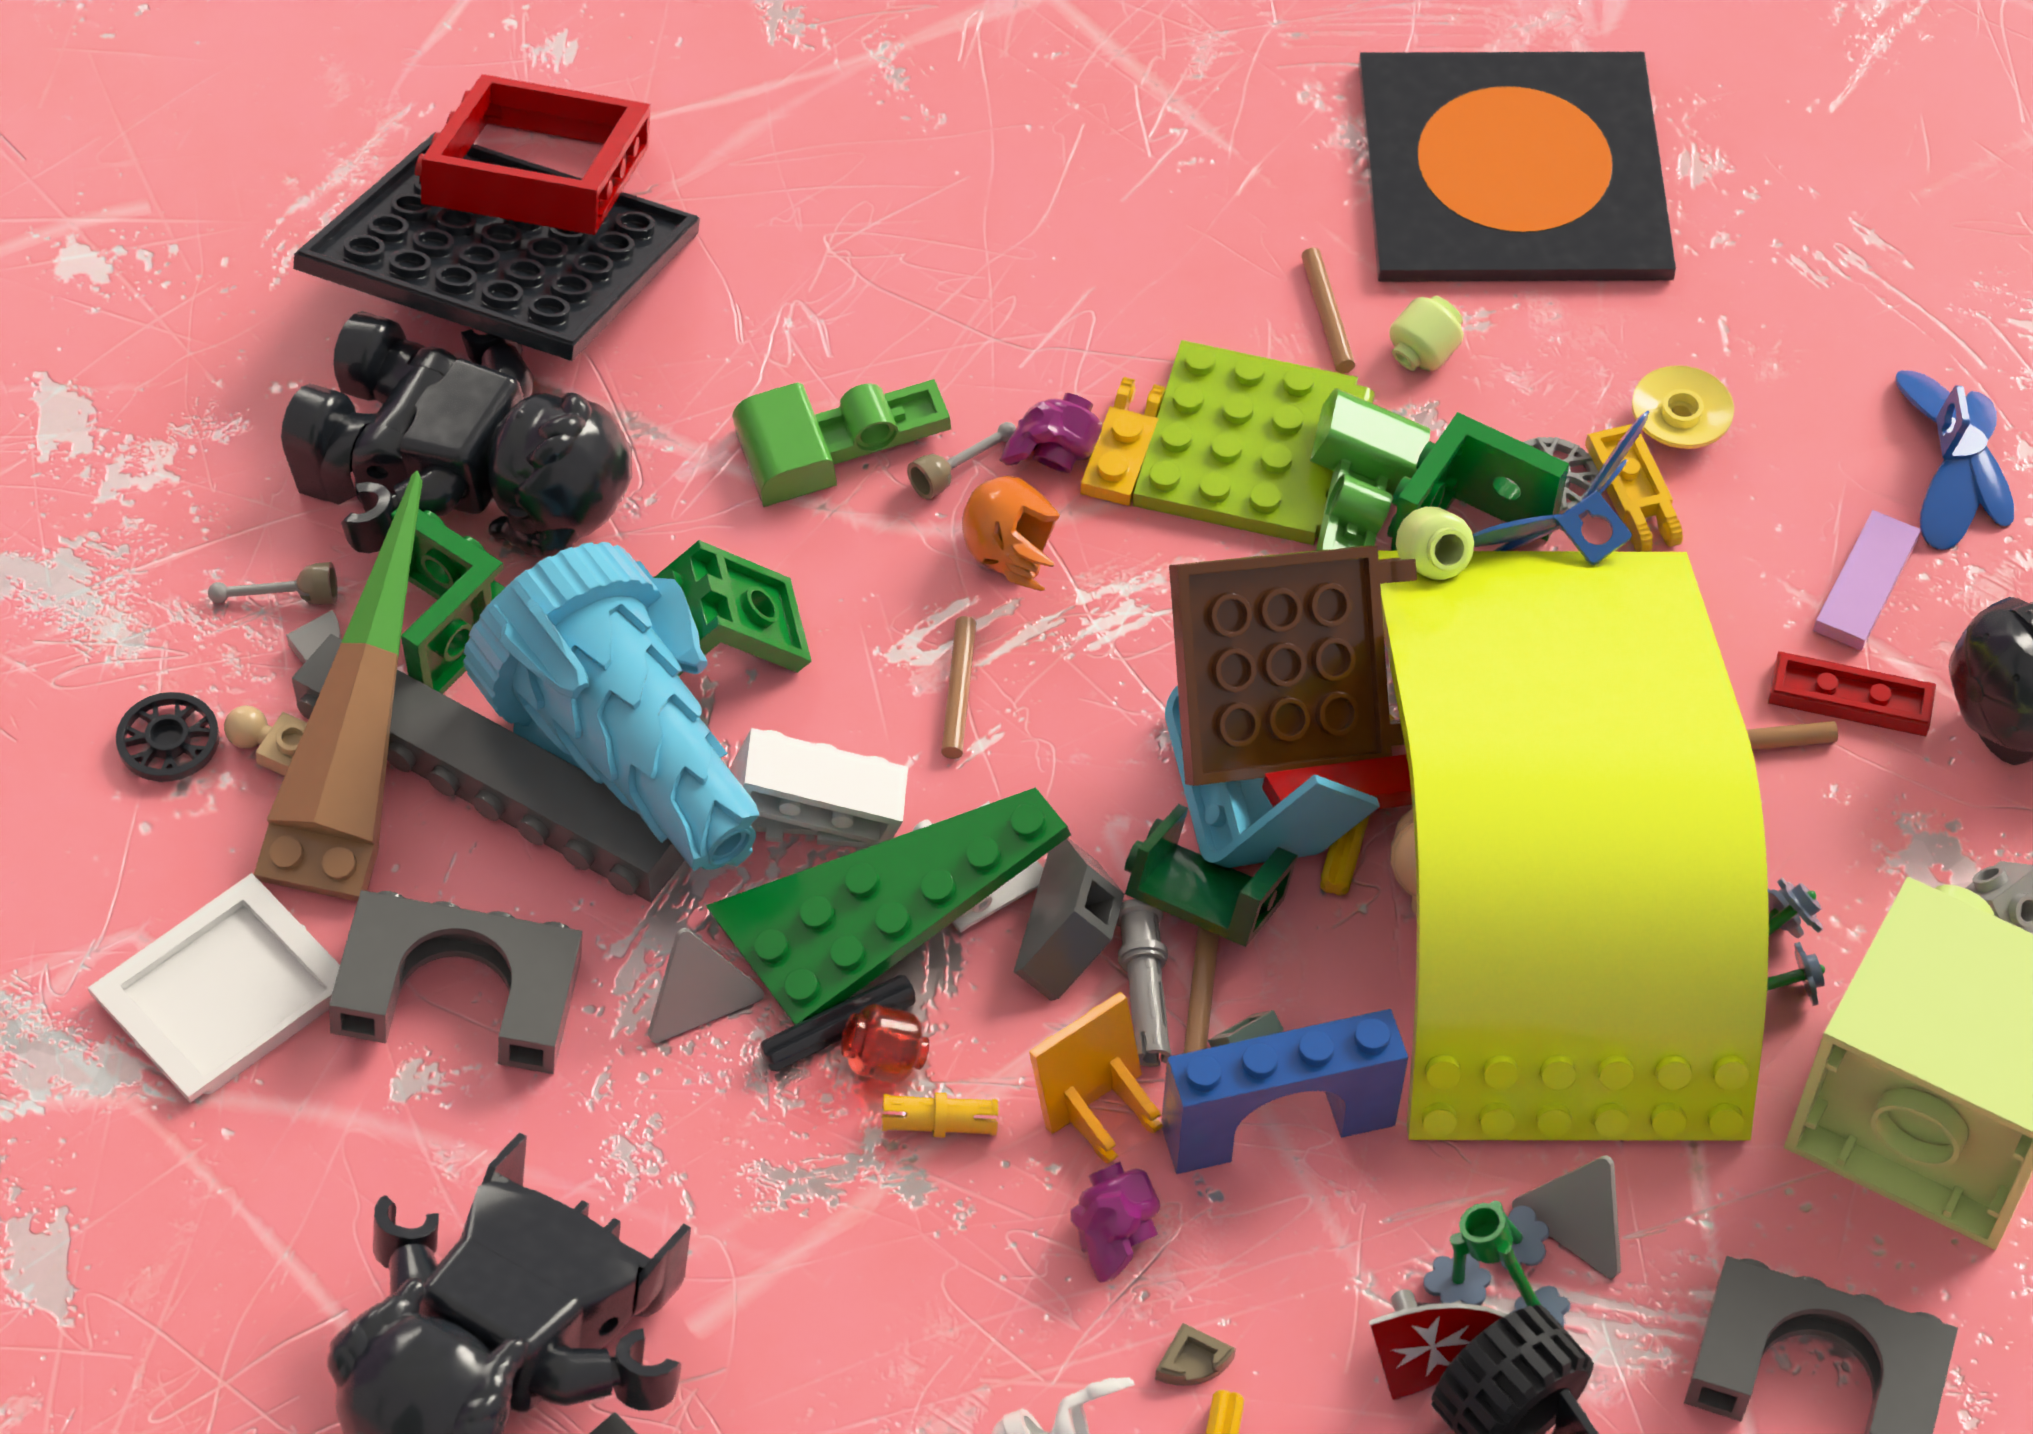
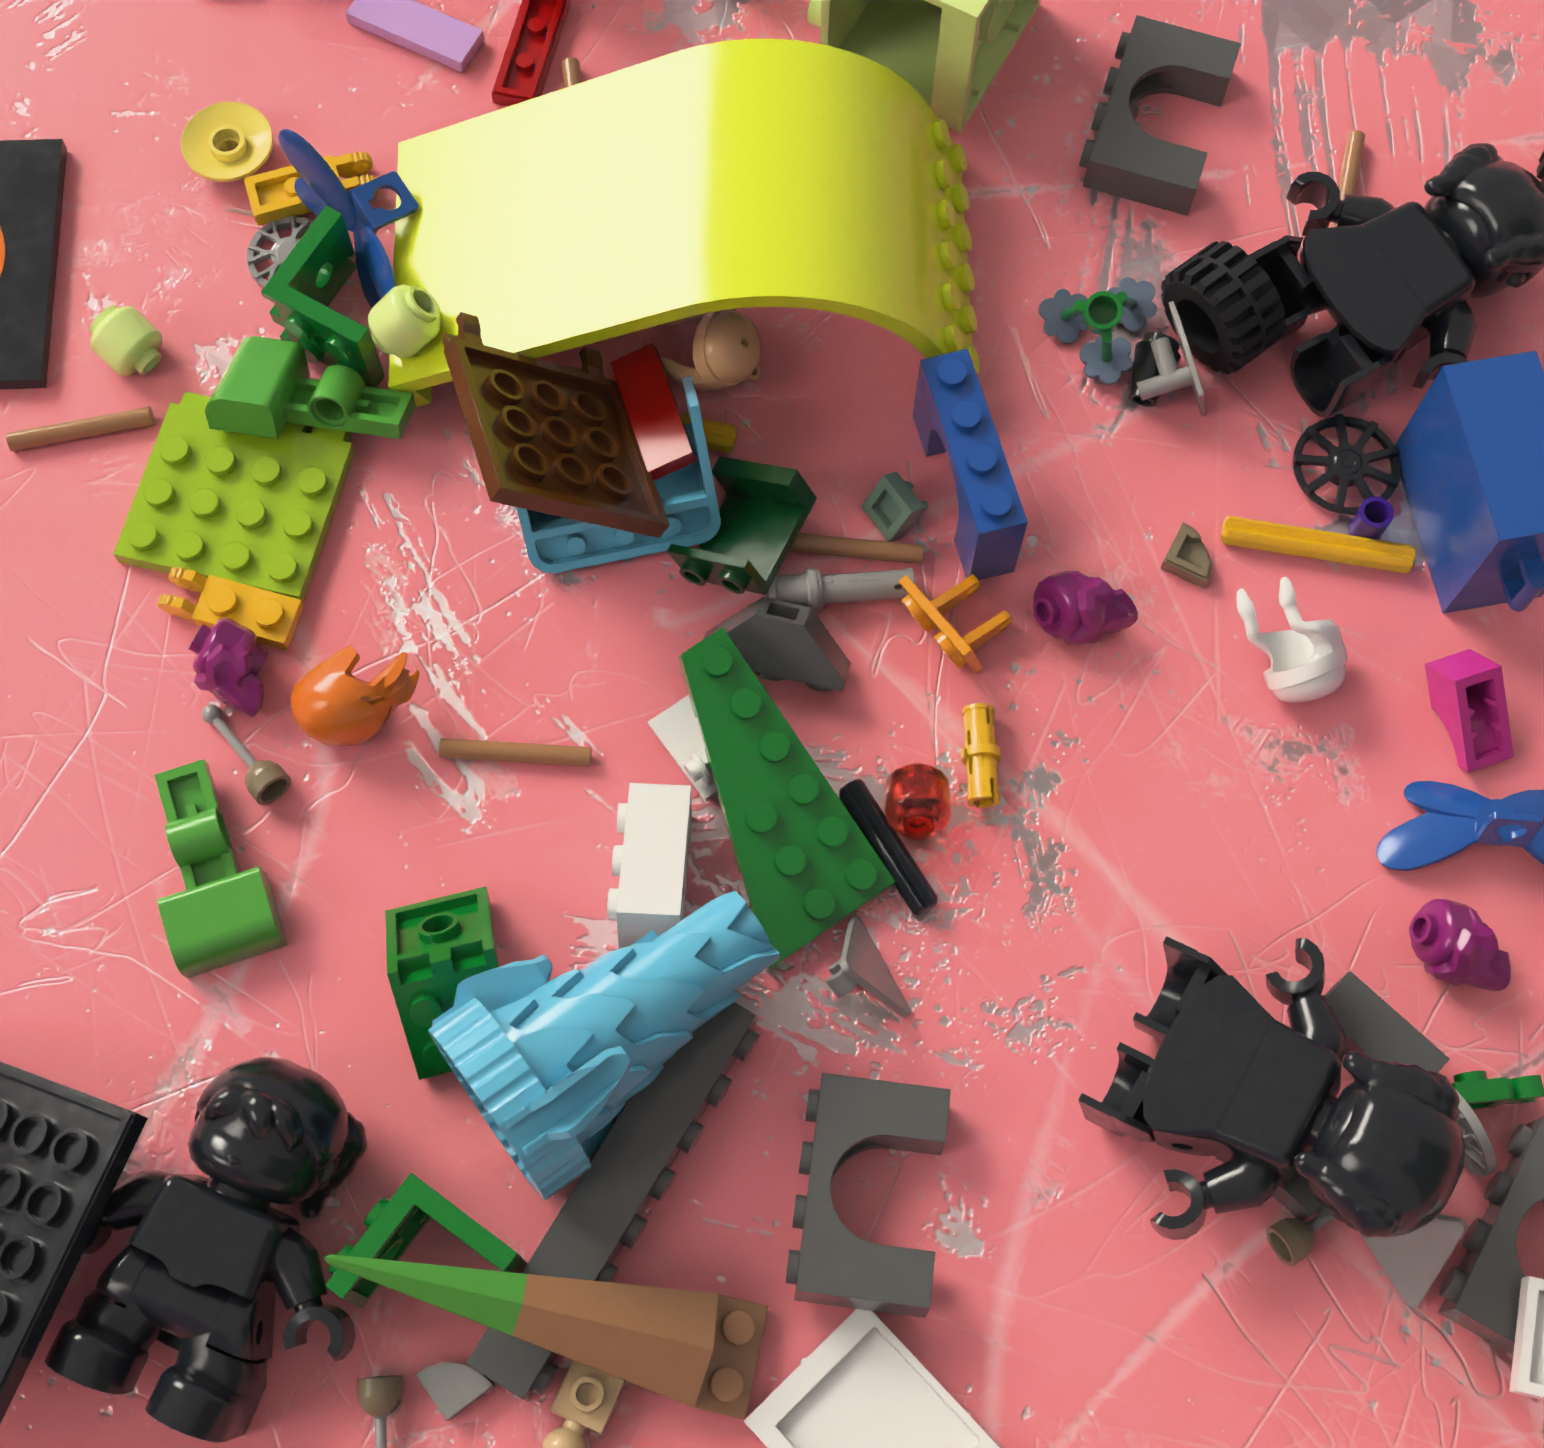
camera: 90 degrees left, 15 degrees up
light grey piece [1512,1155,1621,1278] -> none

